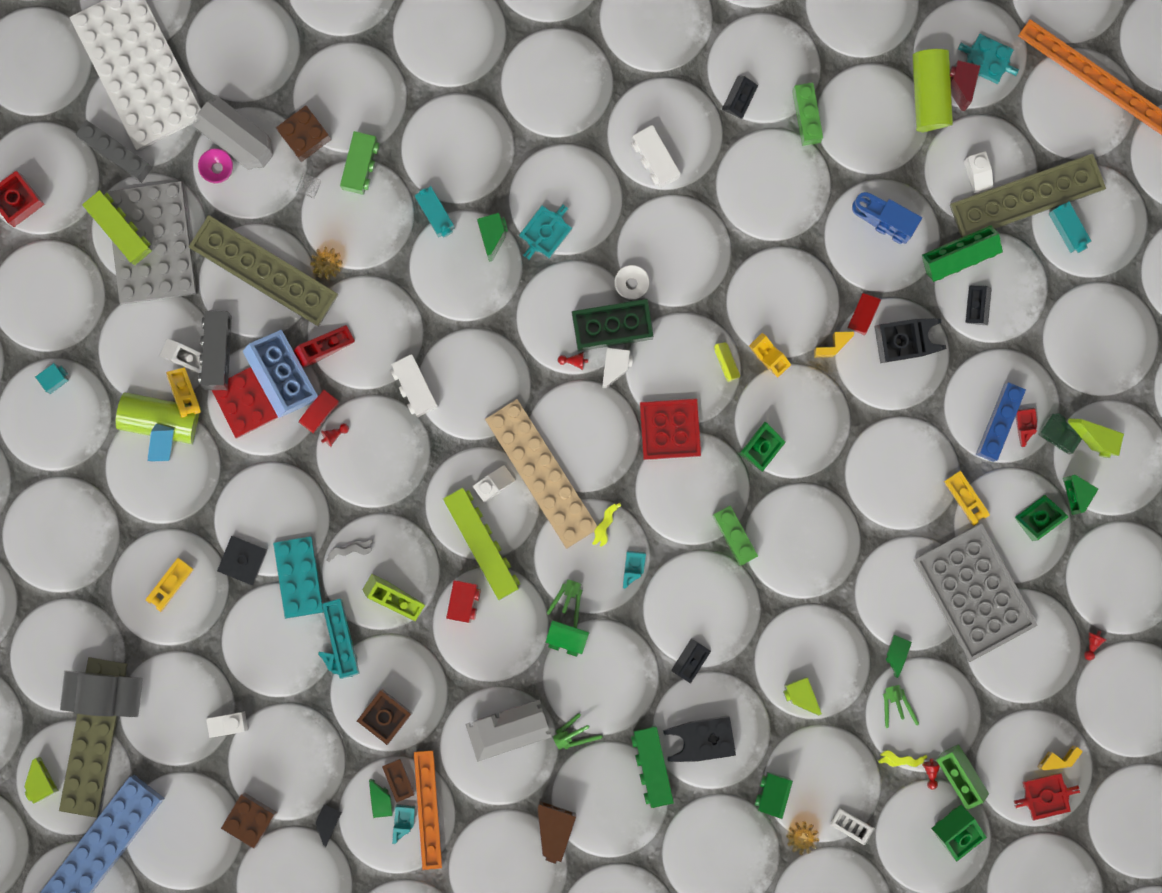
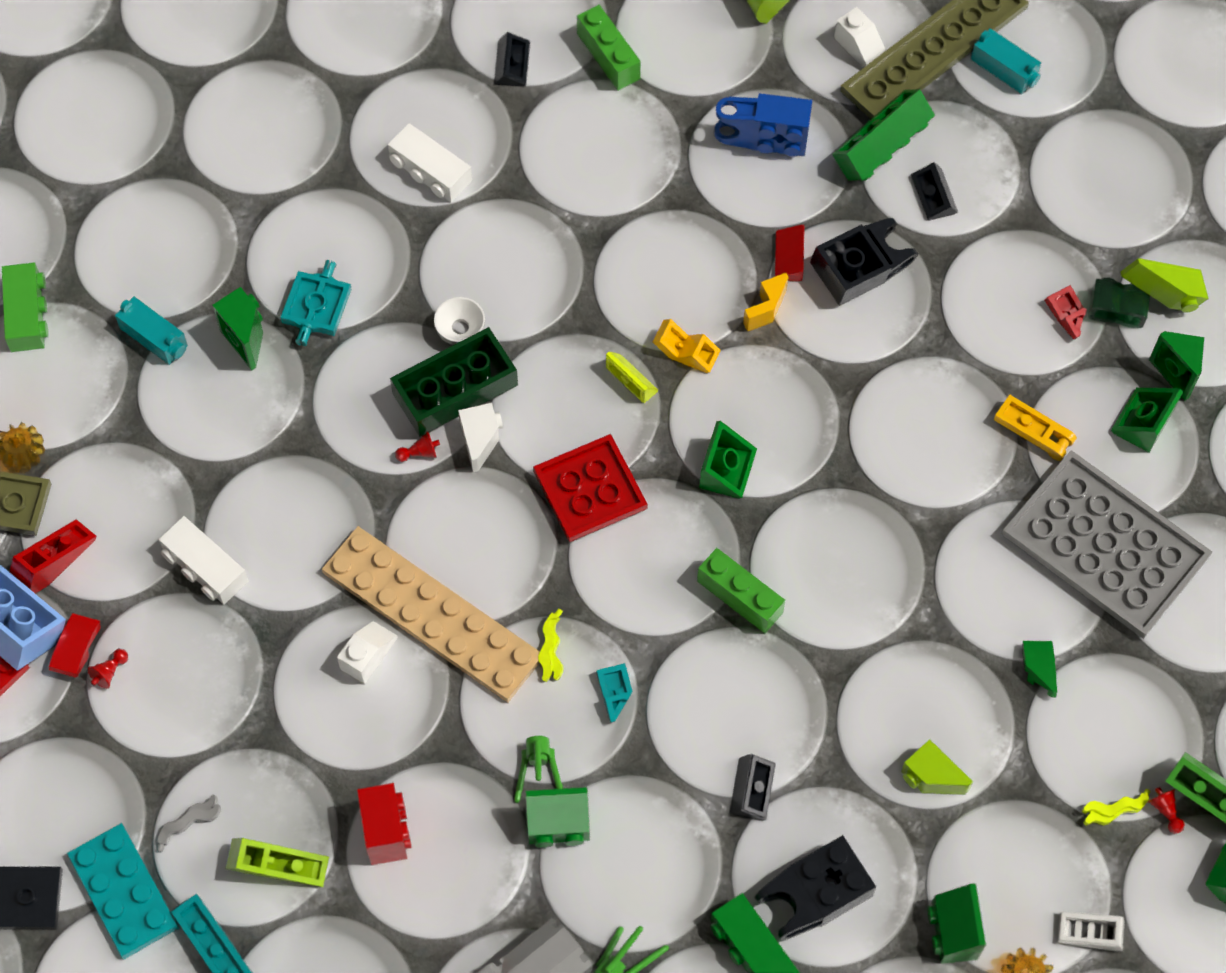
camera: 20 degrees left, 20 degrees down
lime brick [443,488,520,600] -> none
bright green plant [883,685,919,728] -> none
blue brick [976,382,1026,462] -> none

